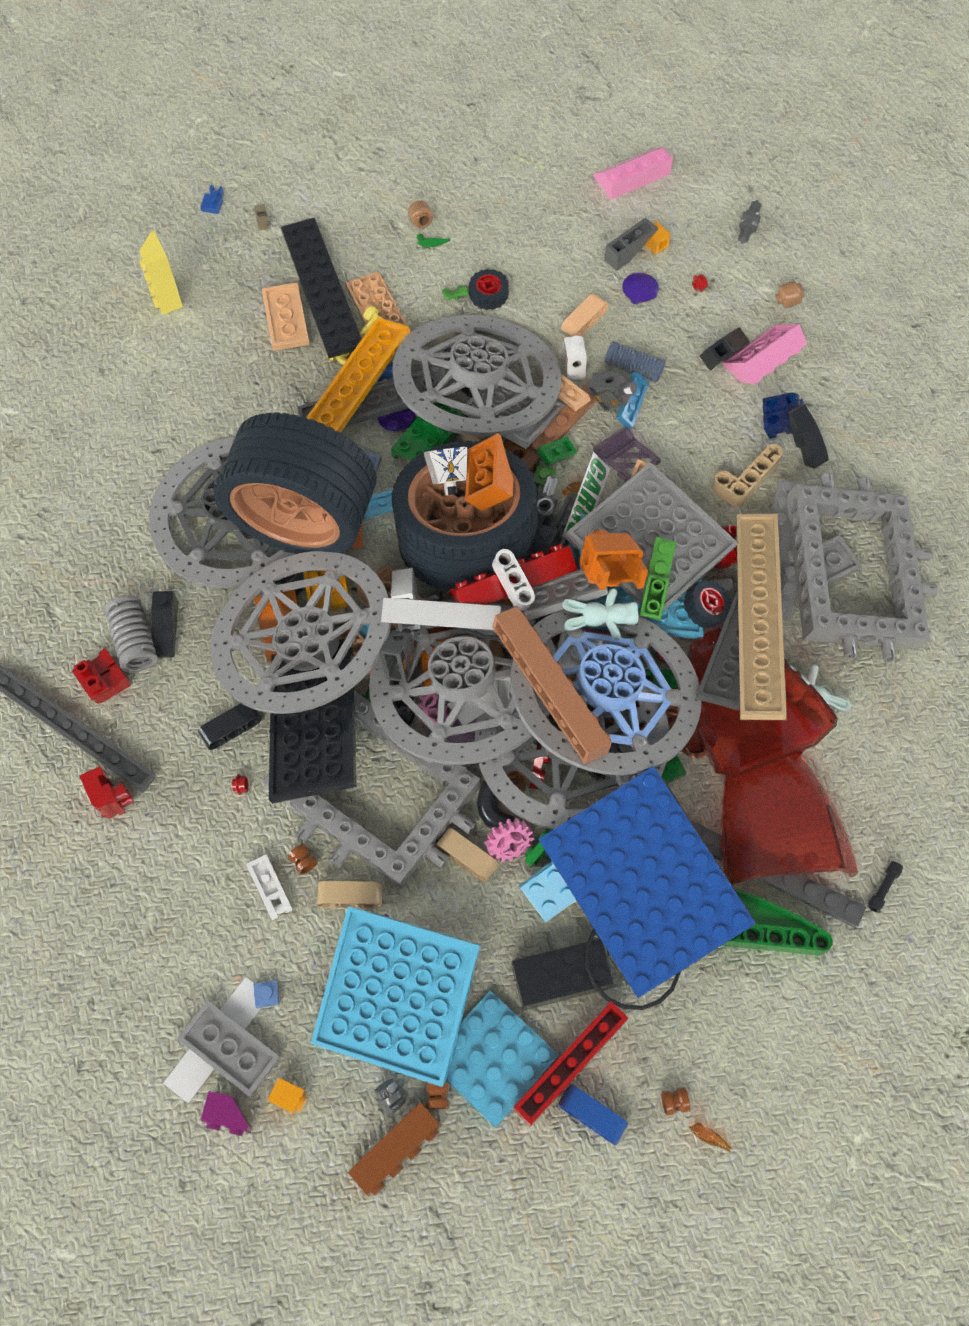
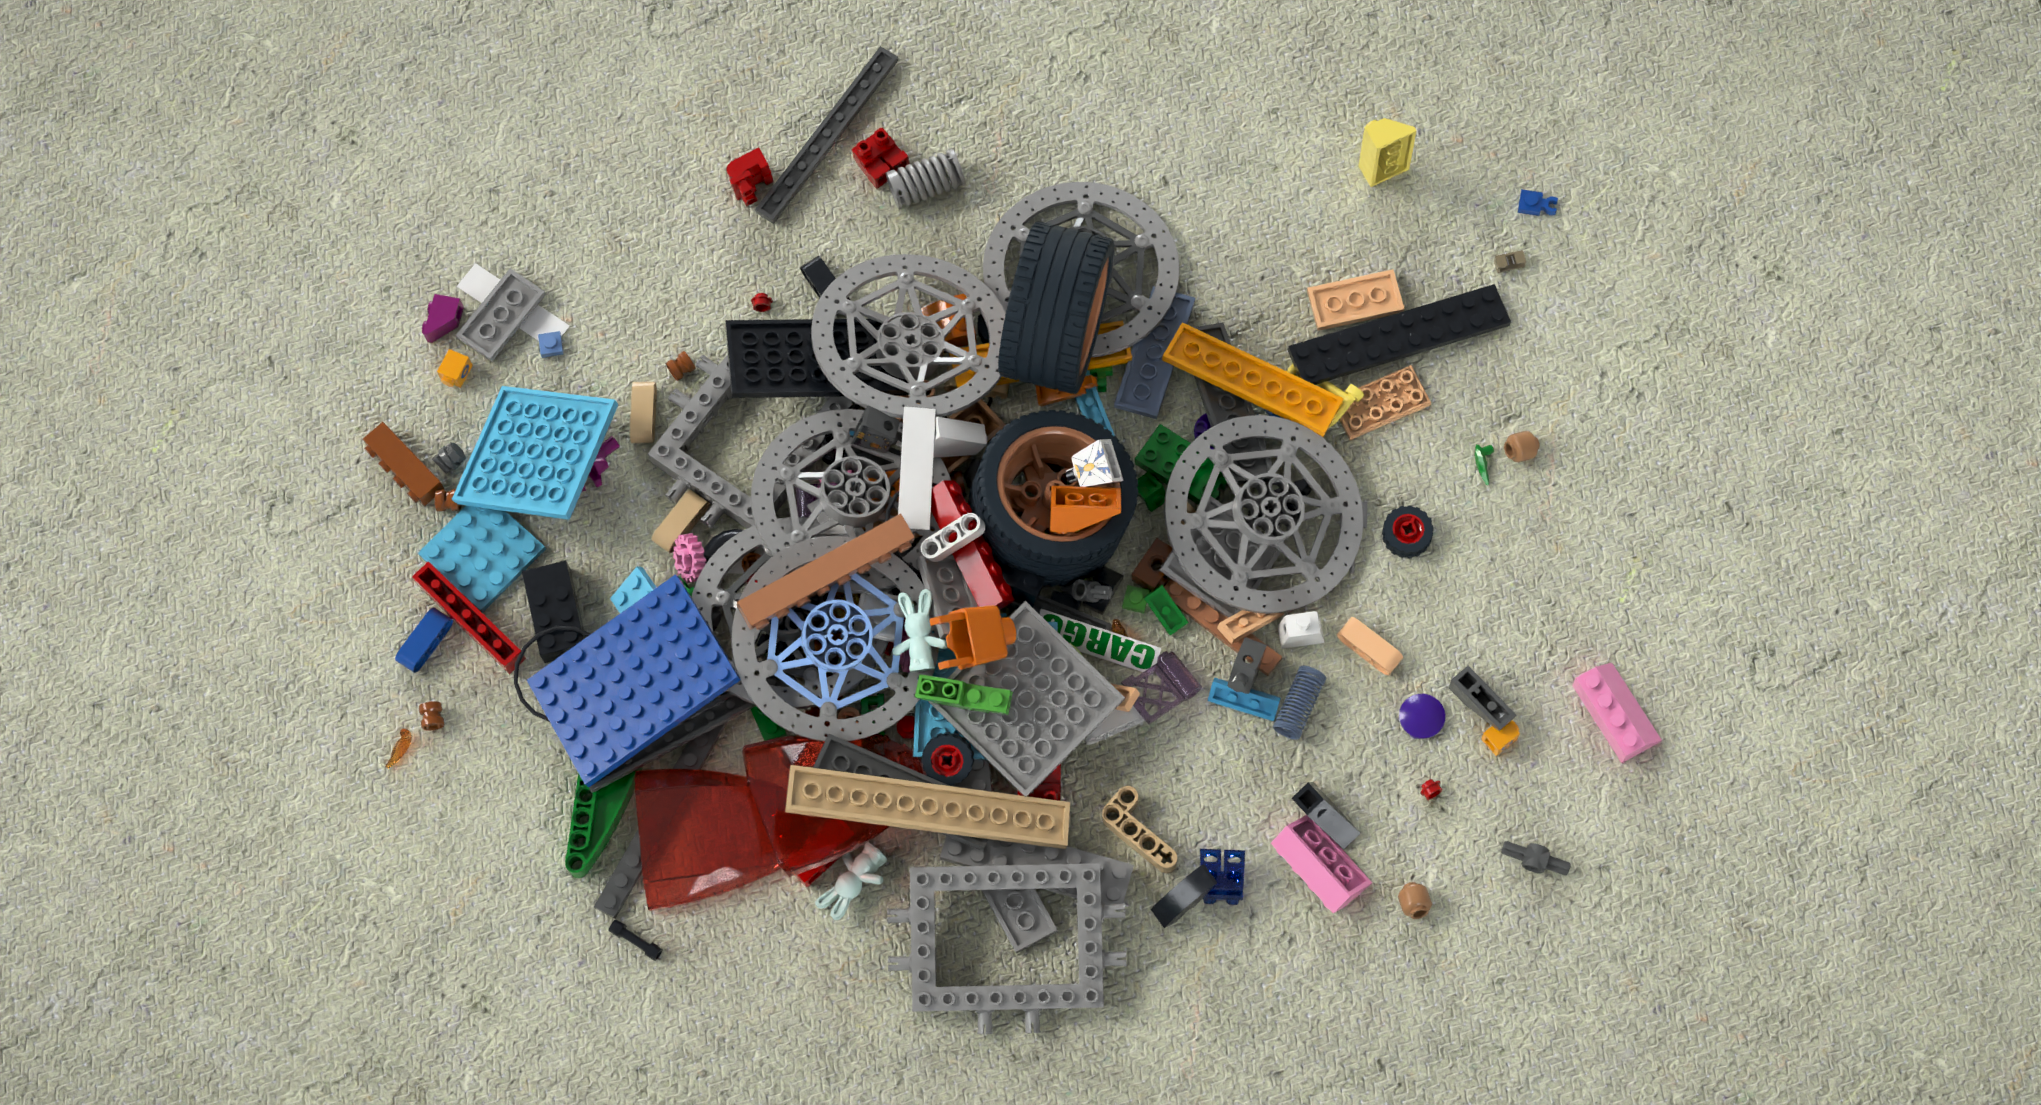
camera: 95 degrees right, 5 degrees up
black slope [151,591,178,658] -> none
white plate [246,854,293,920] -> none
bright green piece [442,285,469,301] -> none

